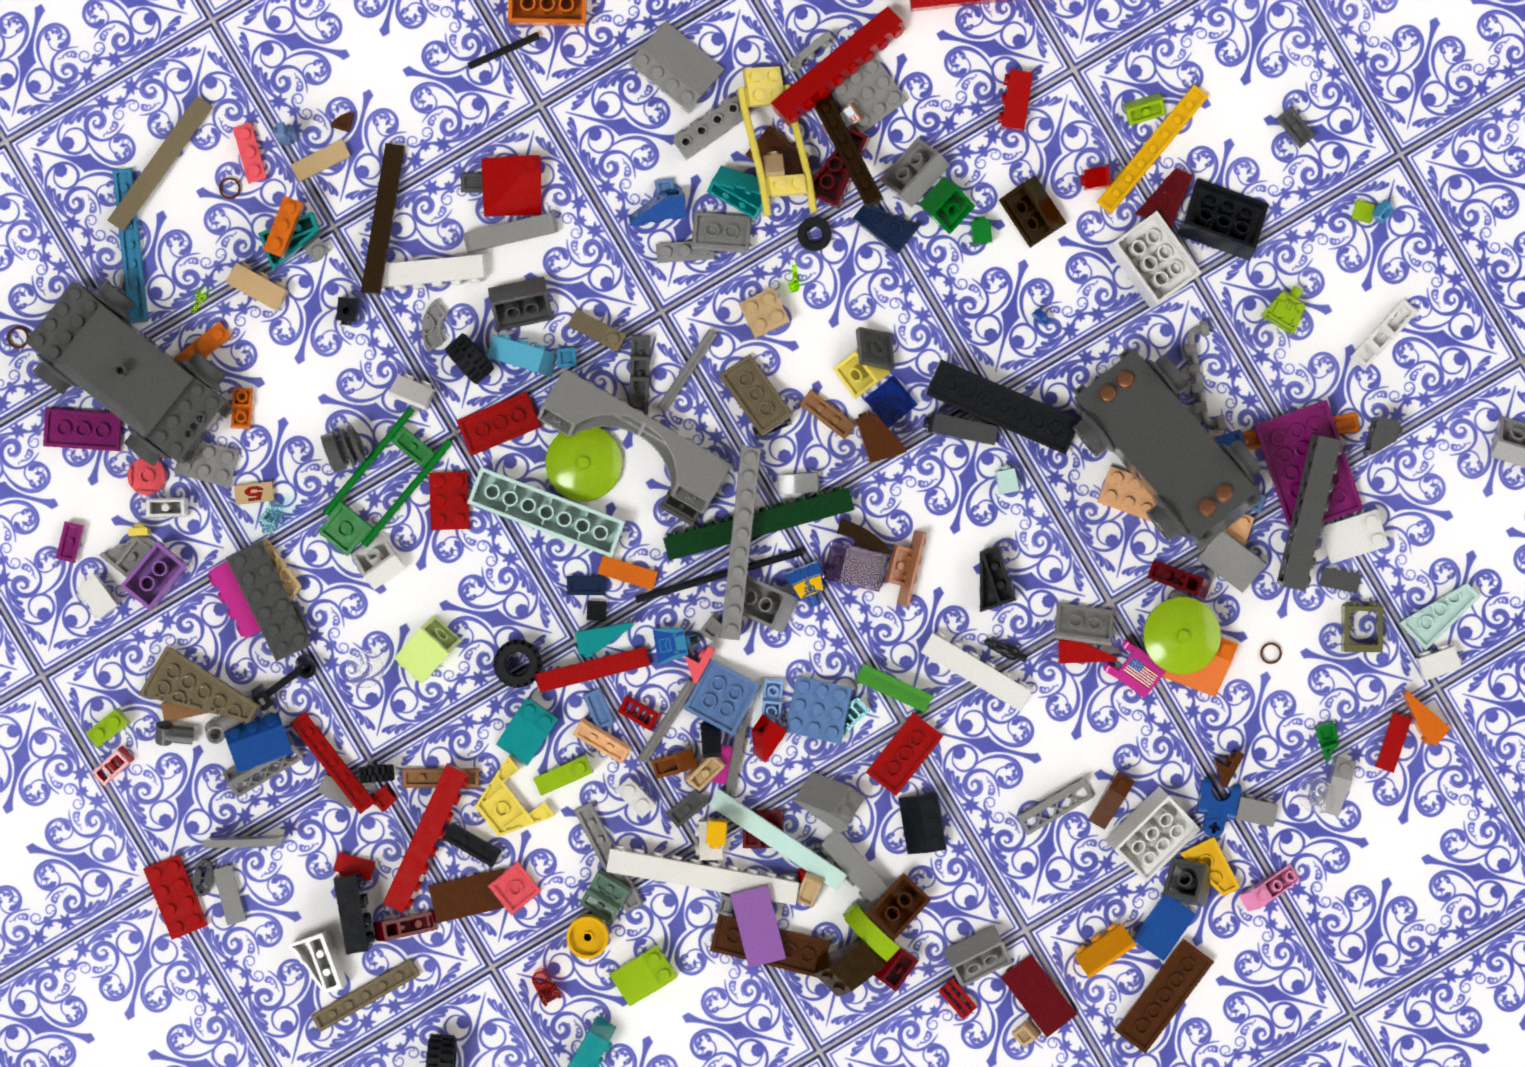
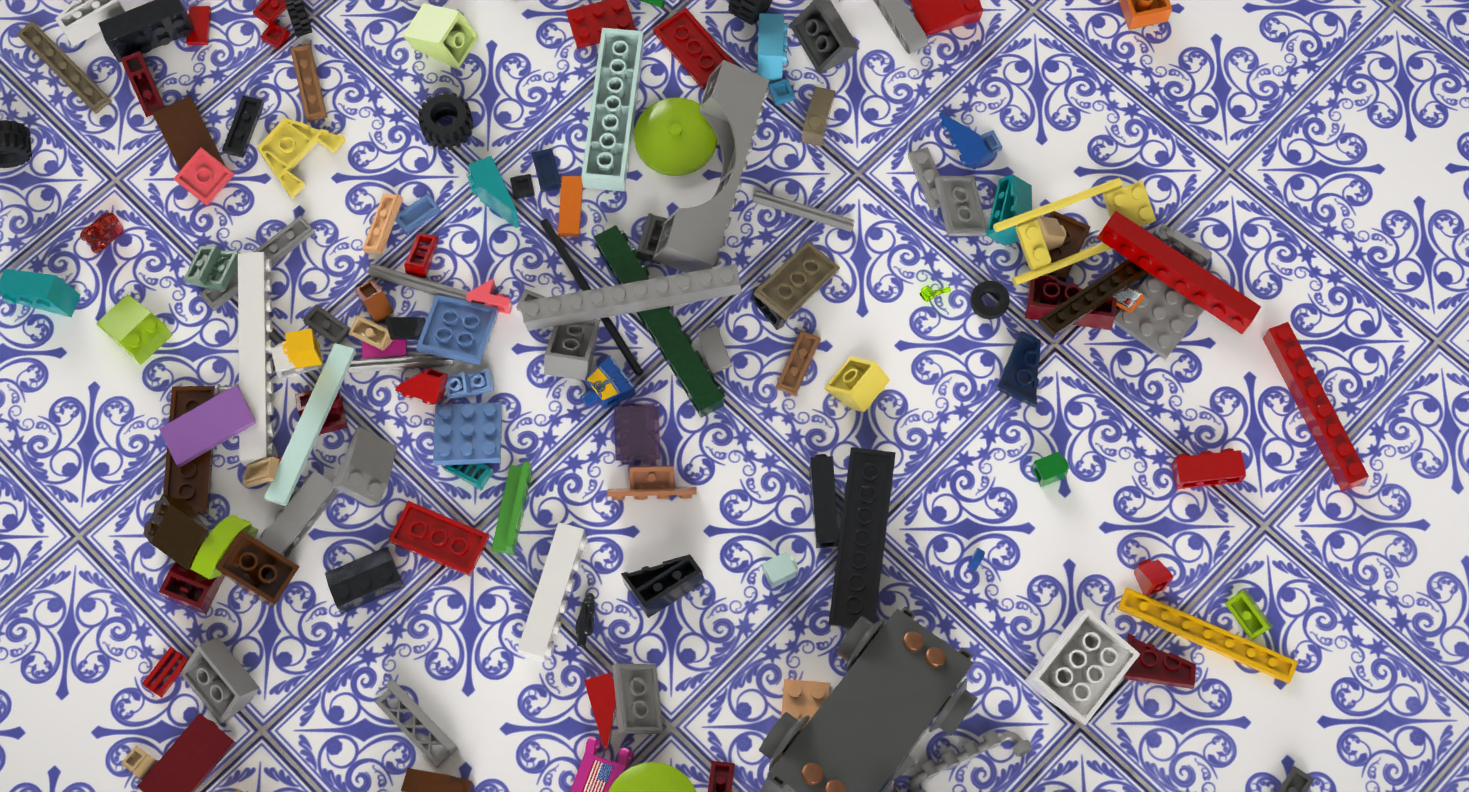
camera: 75 degrees right, 20 degrees down
red brick [383,763,470,913] -> none
teal slope [496,697,559,766] -> none
lime slope [533,755,593,796] -> none
red tile [535,647,650,693] -> none
yellow wheel [566,914,609,959] -> none
white brick [615,776,656,818] -> none
light grey slope [629,21,725,114] -> none
dark grey slope [629,334,651,415] -> none
torso [653,628,698,665] -> none
light grey brick [673,96,743,160] -> none
tan brick [739,287,790,339] -> none
dark brown slope [837,518,892,555] -> none
reddish brown slope [855,411,907,464] -> none
dark grey tile [856,327,895,370] -> none
clear blue tile [864,375,918,428] -> none
light grey slope [879,138,950,208] -> none
green slope [918,176,975,235] -> none
dark brown slope [999,175,1067,248] -> none
black slope [1177,178,1269,261] -> none

